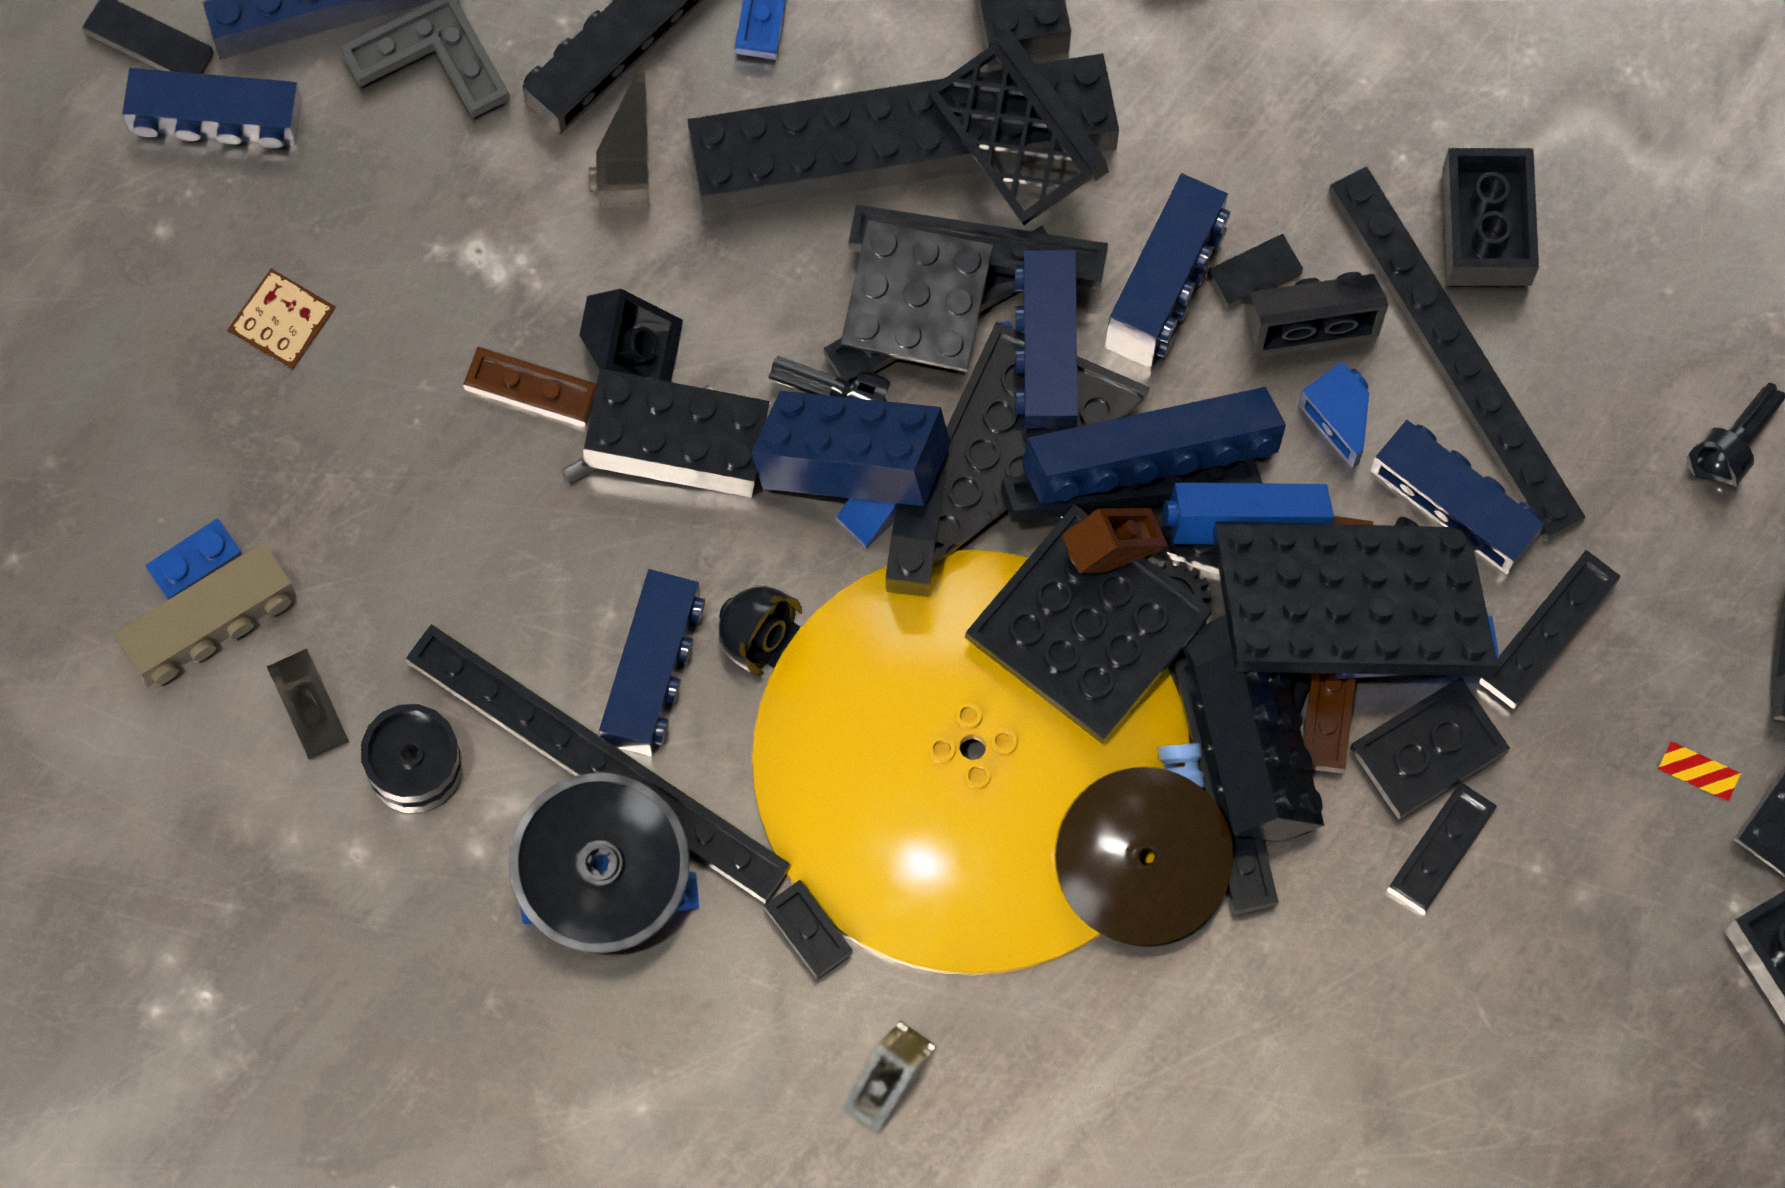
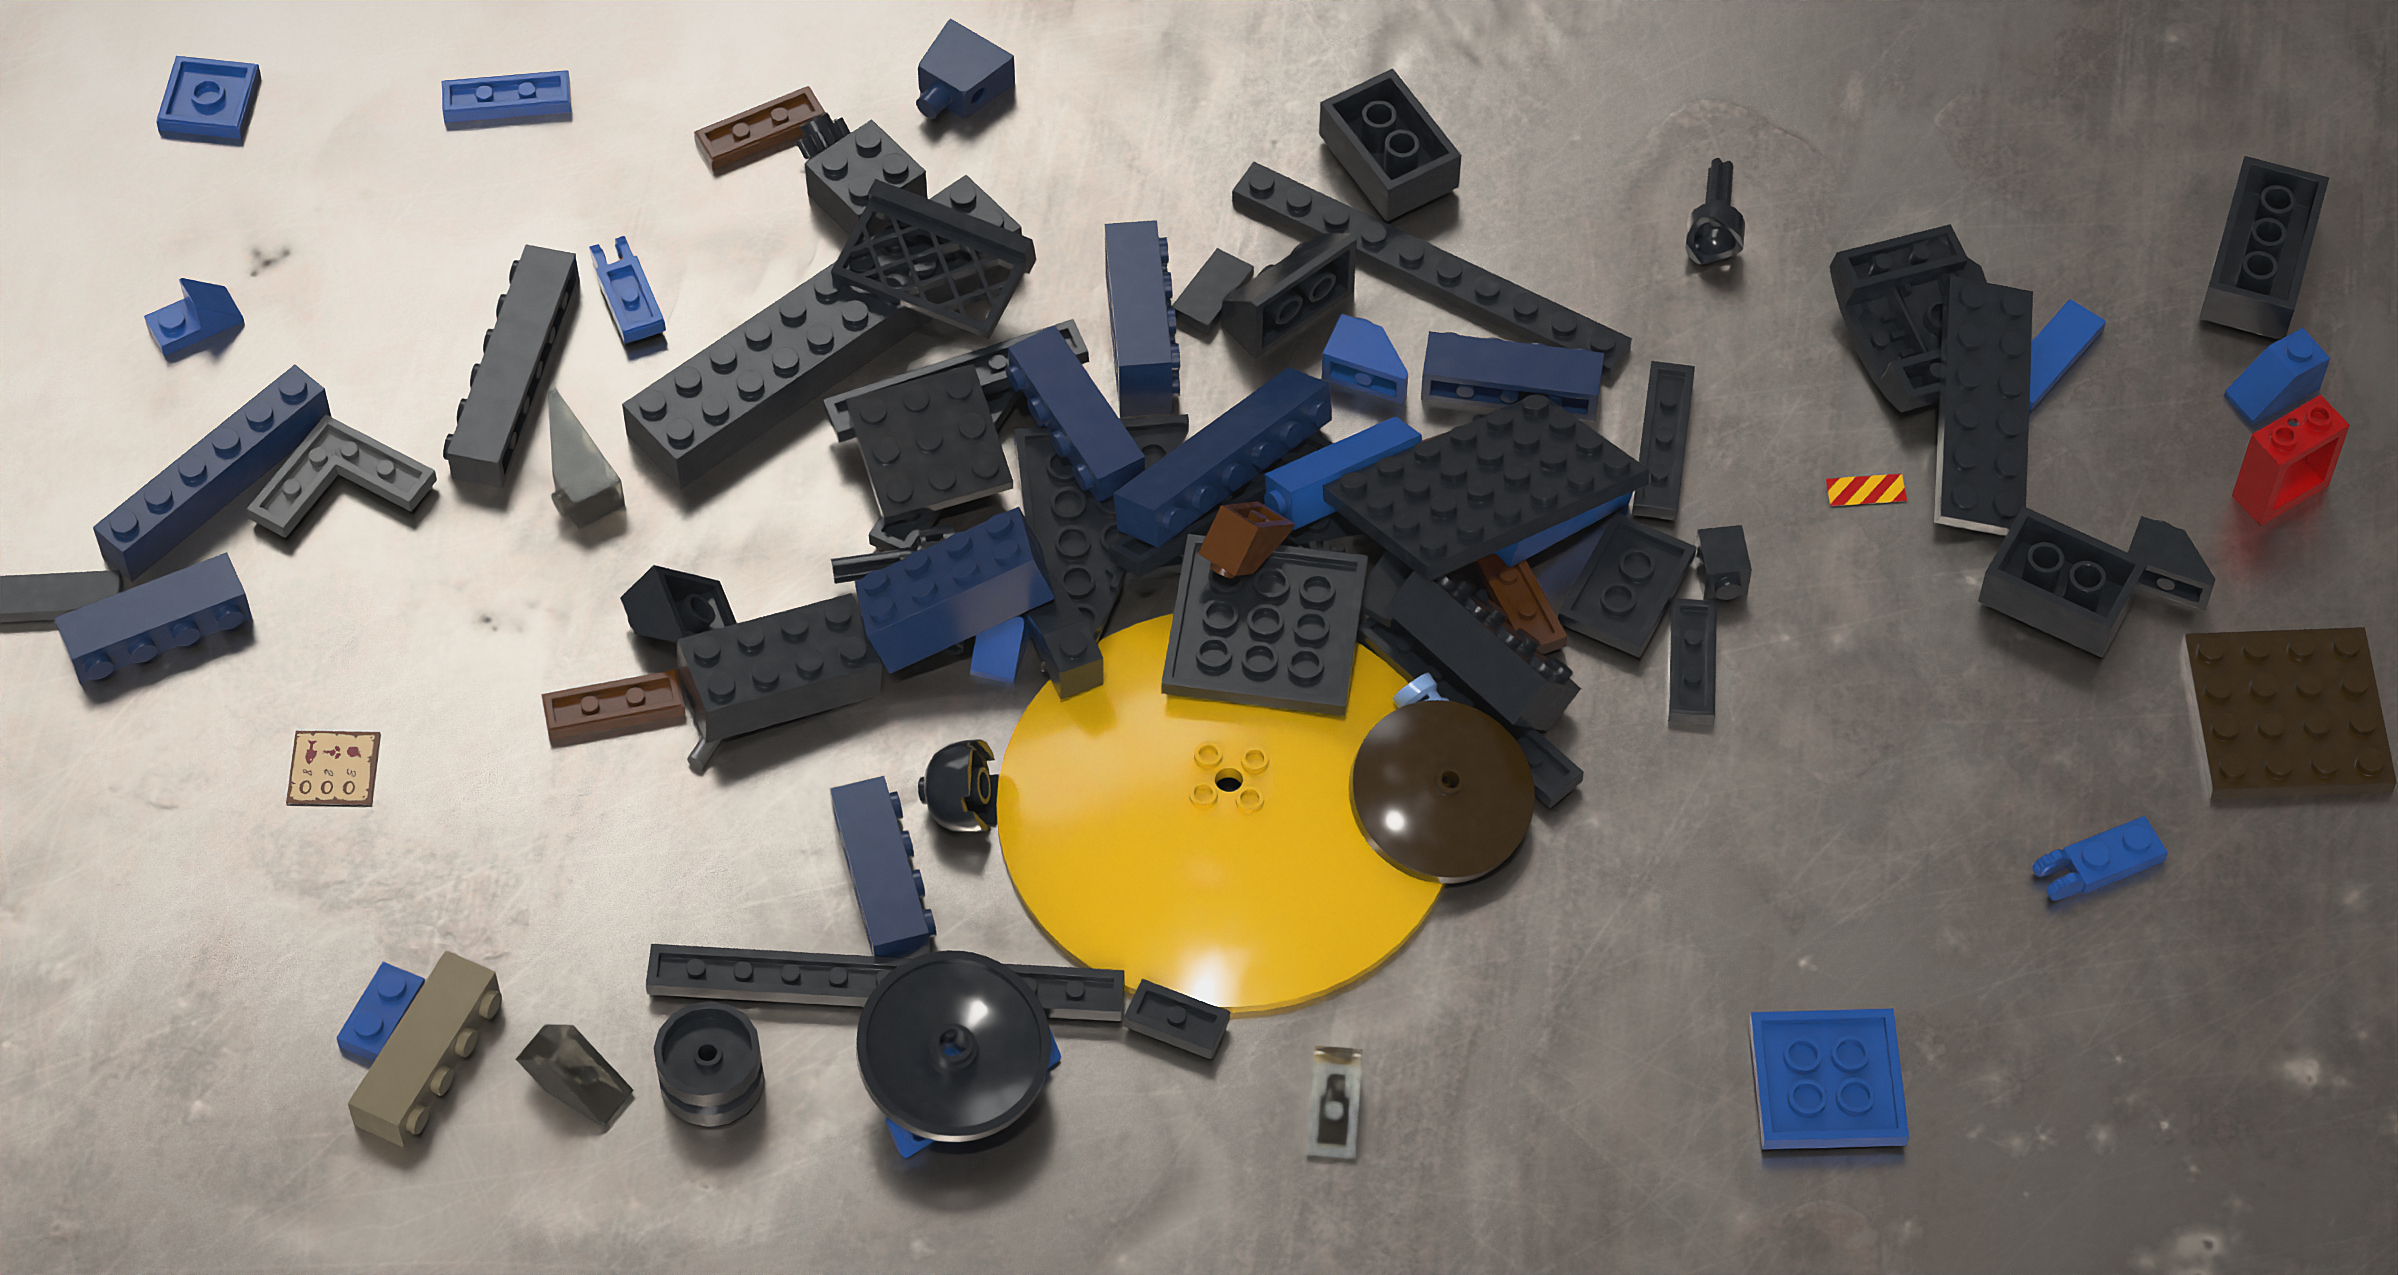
camera: 30 degrees left, 15 degrees down
none -> black brick [1694,525,1752,600]

